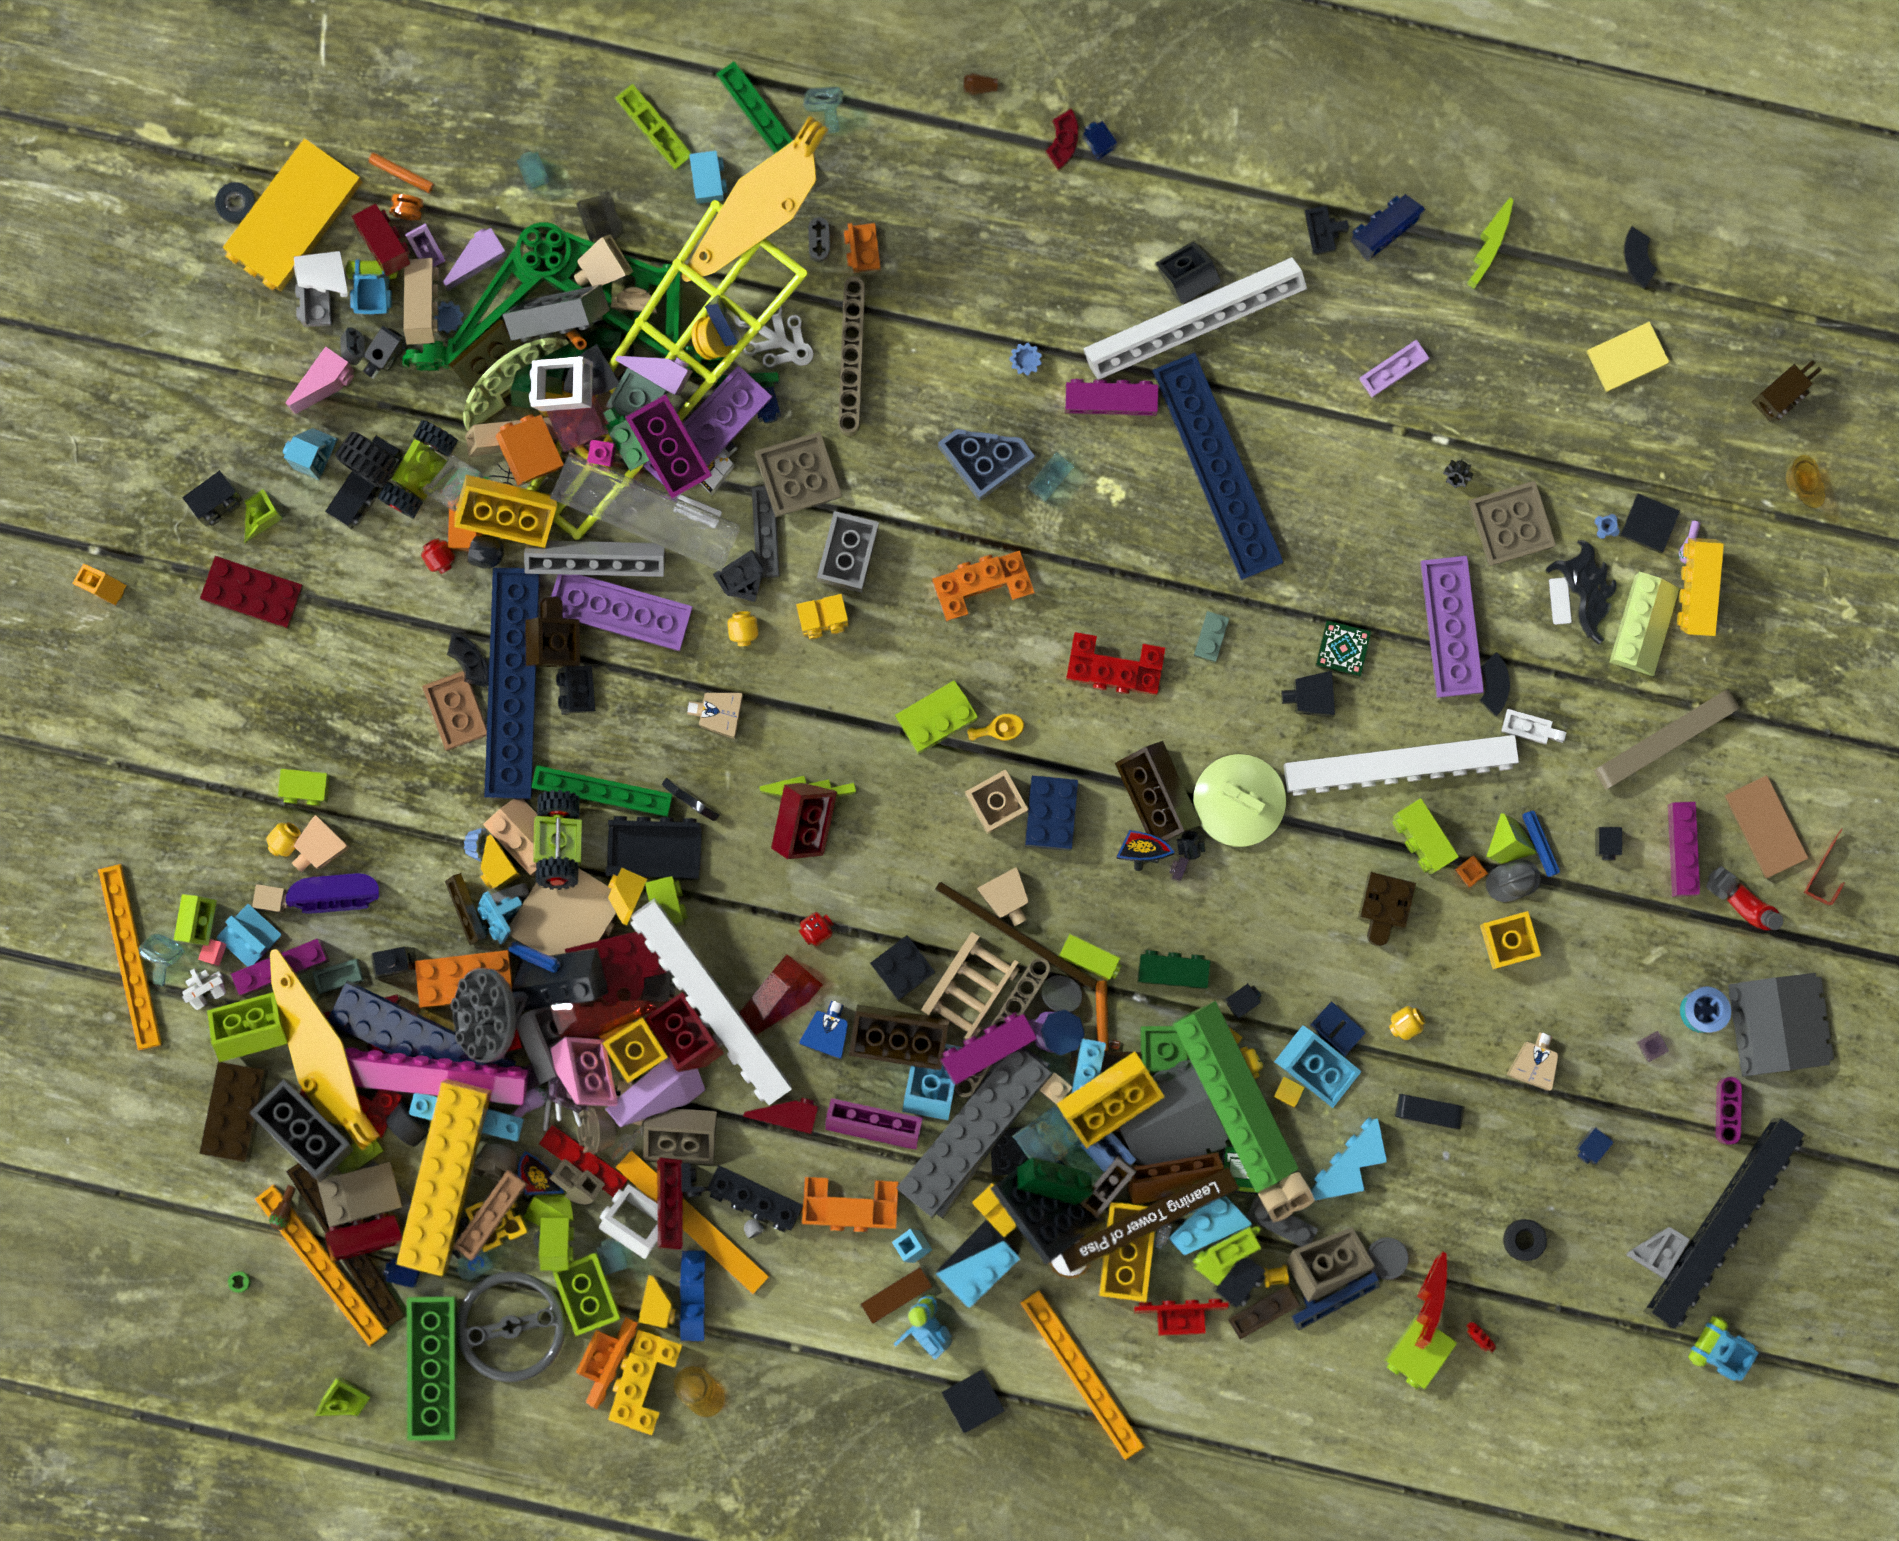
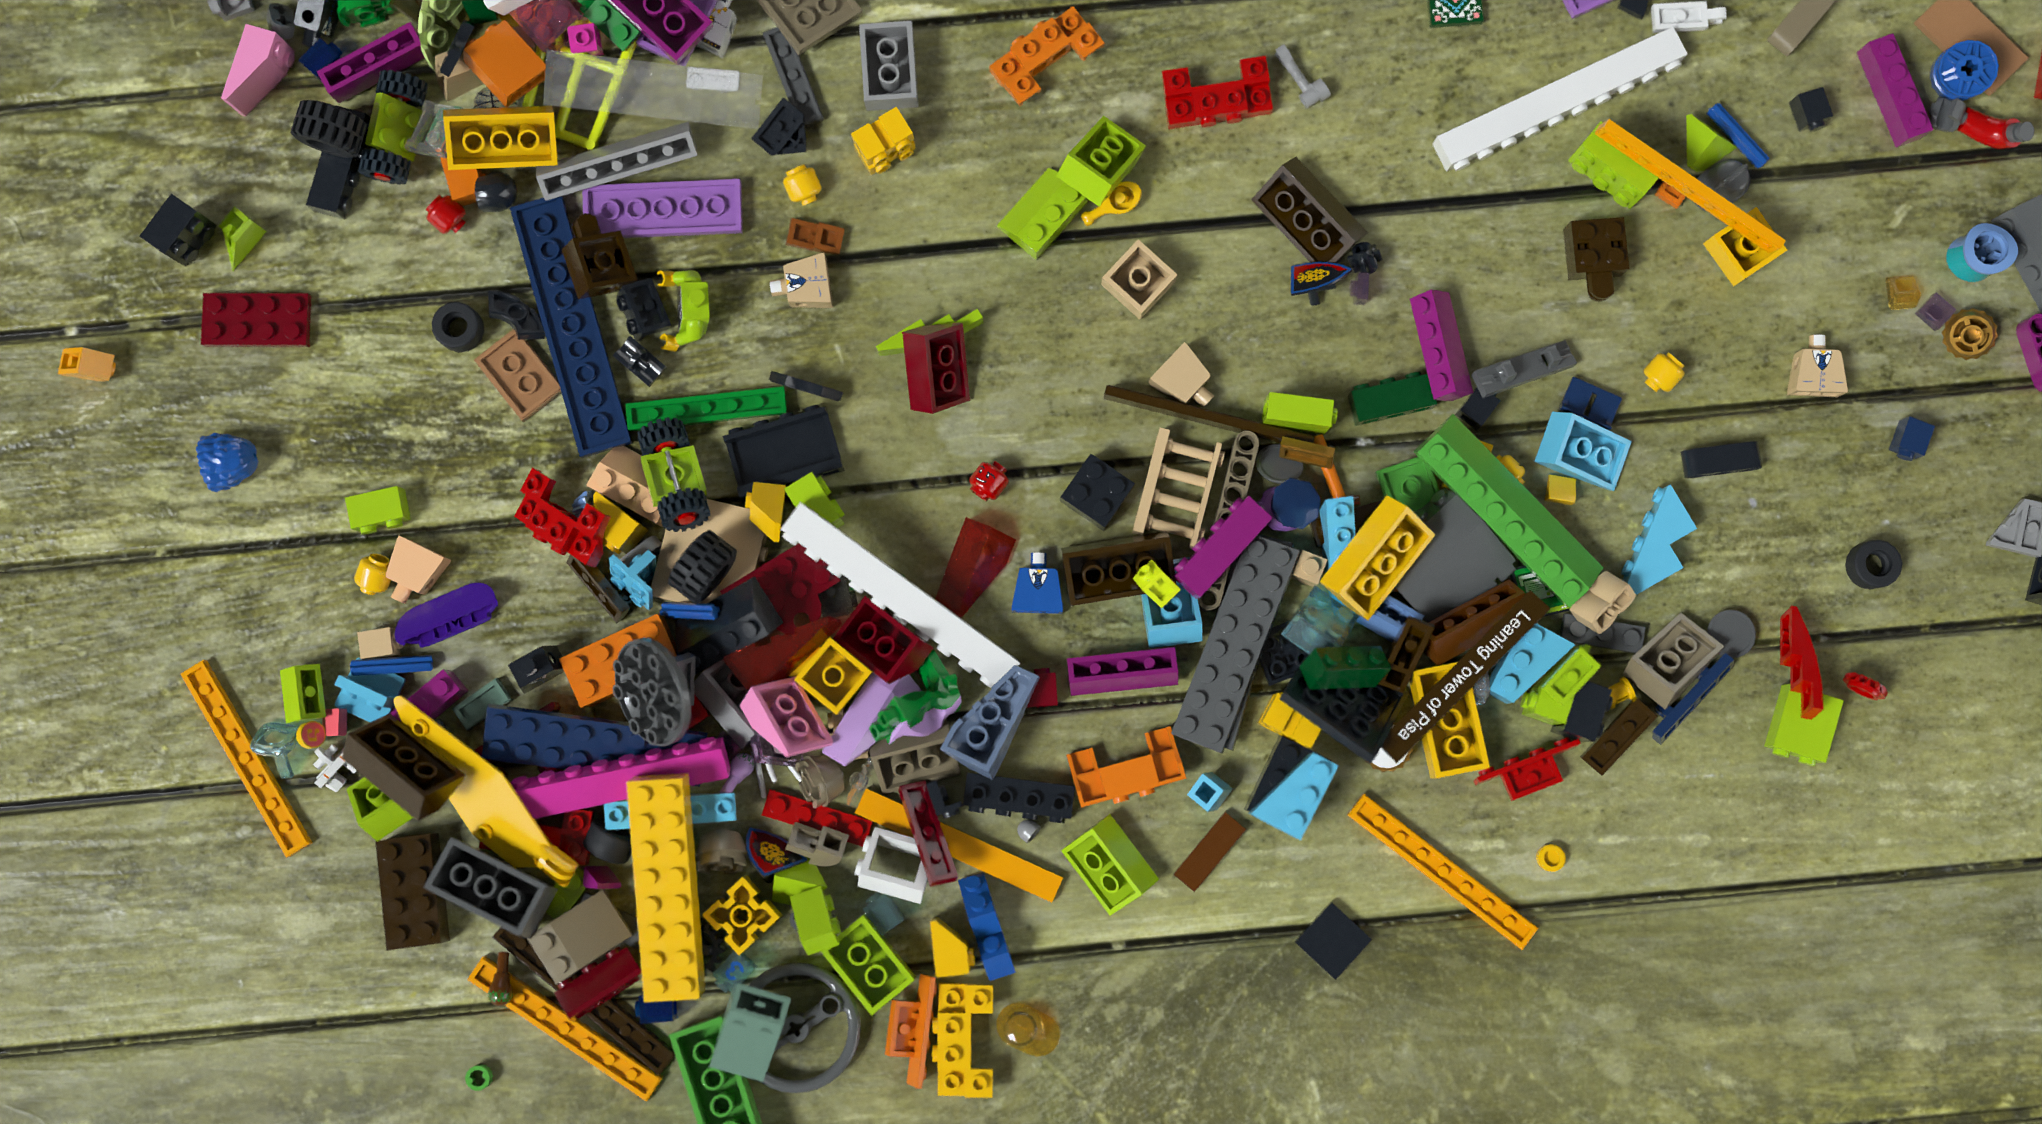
camera: 10 degrees left, 0 degrees up
medium azure wedge [283,428,337,480] -> none
medium nougat tile [453,1170,528,1261] -> none
dark azure piece [894,1295,953,1360] -> none
dark blue brick [1025,775,1078,851] -> none
sand green plate [1193,611,1229,662] -> none
yellowish green bracket [1193,754,1286,847] -> none
black torso [1281,671,1335,717] -> none
none -> blue hair [196,433,258,492]
none -> tile [296,721,326,749]
none -> clear blue brick [299,38,343,82]
none -> magenta brick [317,22,425,104]
none -> dark brown slope [342,713,466,821]
none -> blue axle [350,655,433,676]
none -> black tyre [431,301,485,353]
none -> black tile [440,19,474,77]
none -> red bracket [514,467,611,568]
none -> magenta slope [583,866,621,889]
none -> black hips [612,336,667,387]
none -> lime torso [657,270,709,352]
none -> black tyre [668,530,737,604]
none -> sand green slope [709,983,791,1082]
none -> dark orange slope [785,218,845,255]
none -> green hips [869,649,962,744]
none -> sand blue wedge [940,665,1039,780]
none -> lime brick [1056,115,1146,207]
none -> lime slope [1061,814,1159,916]
none -> neon yellow bracket [1133,560,1181,608]
none -> light grey brick [1275,44,1331,108]
none -> pearl gold tile [1279,436,1335,469]
none -> magenta brick [1410,289,1474,401]
none -> dark grey hinge [1471,340,1577,398]
none -> yellow tile [1536,844,1566,872]
none -> light orange tile [1594,119,1786,253]
none -> clear yellow slope [1886,276,1921,310]
none -> blue wheel [1930,40,1999,101]
none -> pearl gold piece [1941,308,1998,360]

